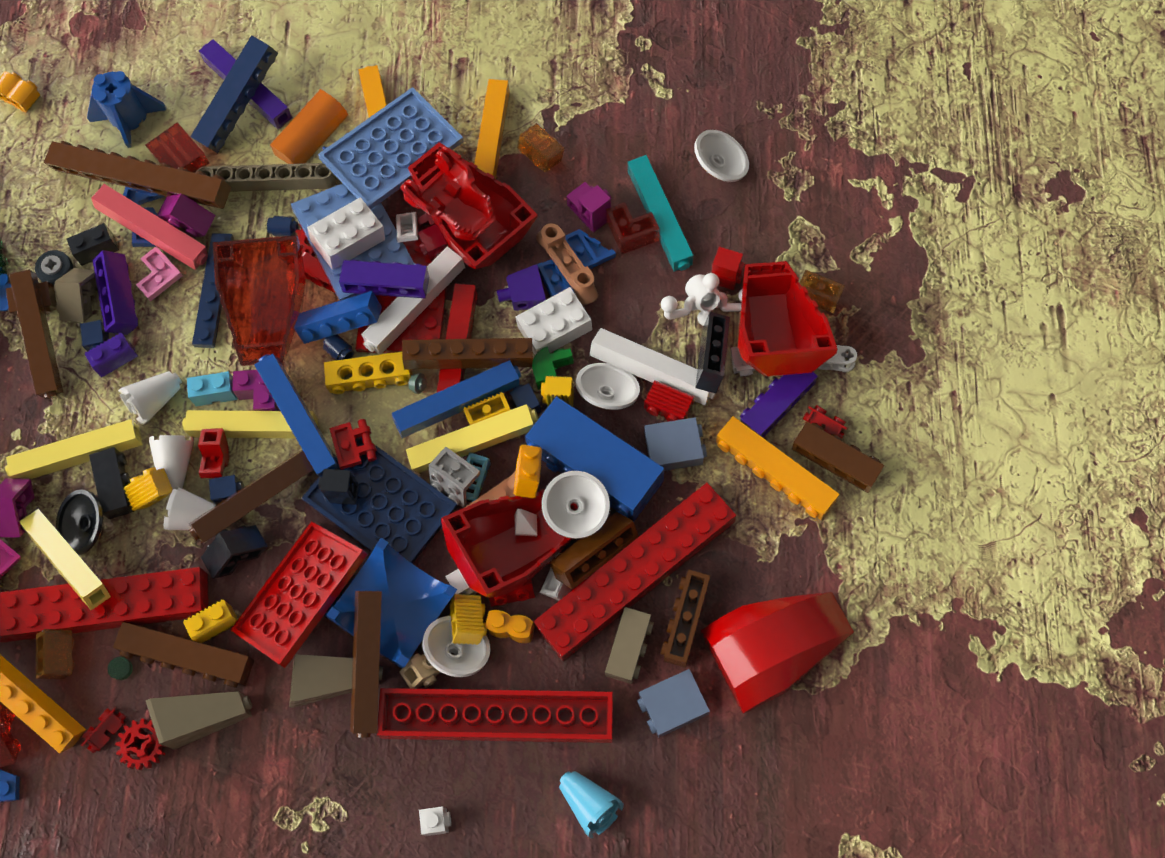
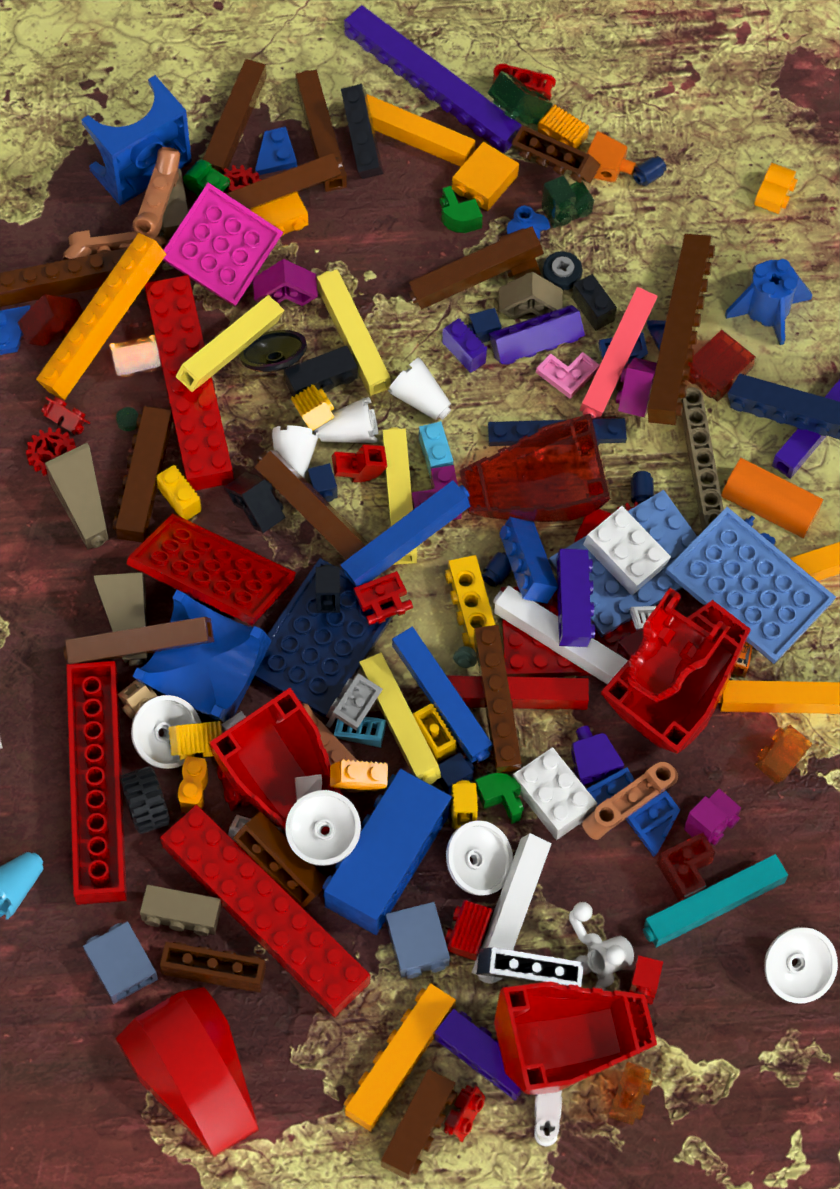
camera: 75 degrees right, 5 degrees down
none -> black tyre [120,766,169,834]

